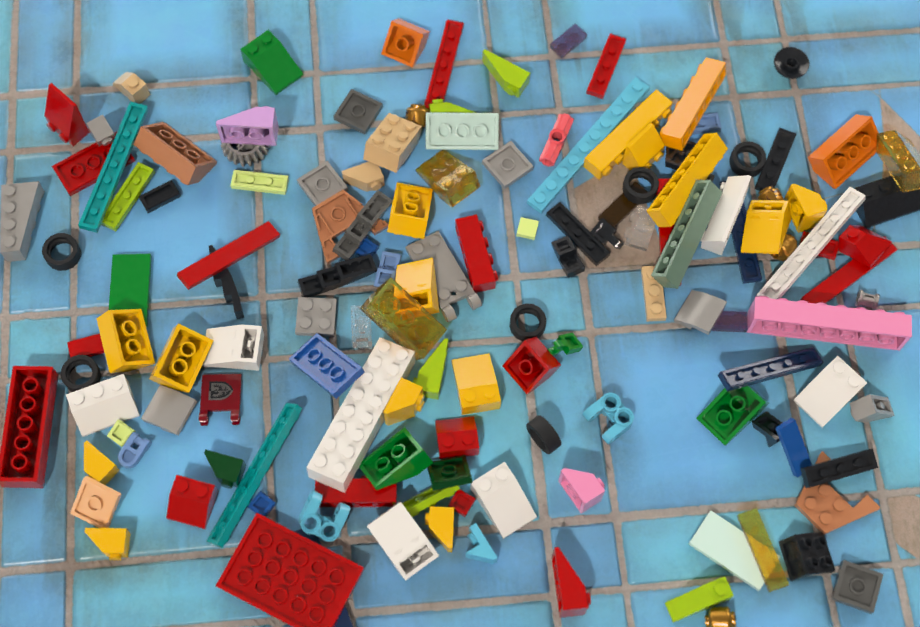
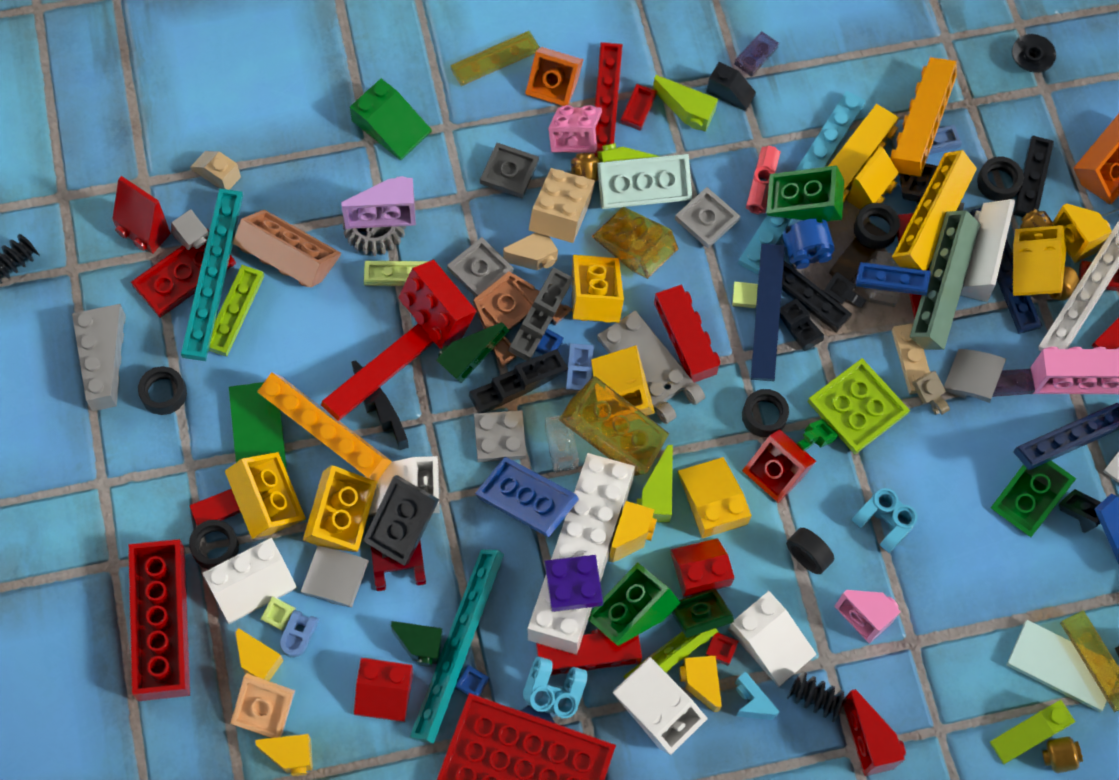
camera: 10 degrees left, 0 degrees up
black tile [138,180,181,213] -> none
red plate [586,34,626,99] -> none
none -> light orange brick [257,372,392,481]
none -> black plate [363,475,439,566]
none -> red brick [398,259,477,349]
none -> dark green slope [436,322,510,383]
none -> clear yellow tile [451,31,540,86]
none -> dark purple plate [545,555,603,612]
none -> bright pink bracket [548,105,602,153]
none -> red tile [620,84,657,131]
none -> black slope [706,62,756,111]
none -> dark blue tile [751,244,785,381]
none -> green slope [766,165,844,222]
none -> blue brick [782,219,835,269]
none -> black piece [787,672,844,722]
none -> lime plate [807,358,910,455]
none -> blue tile [855,262,931,296]
none -> dark tan plate [912,371,950,415]

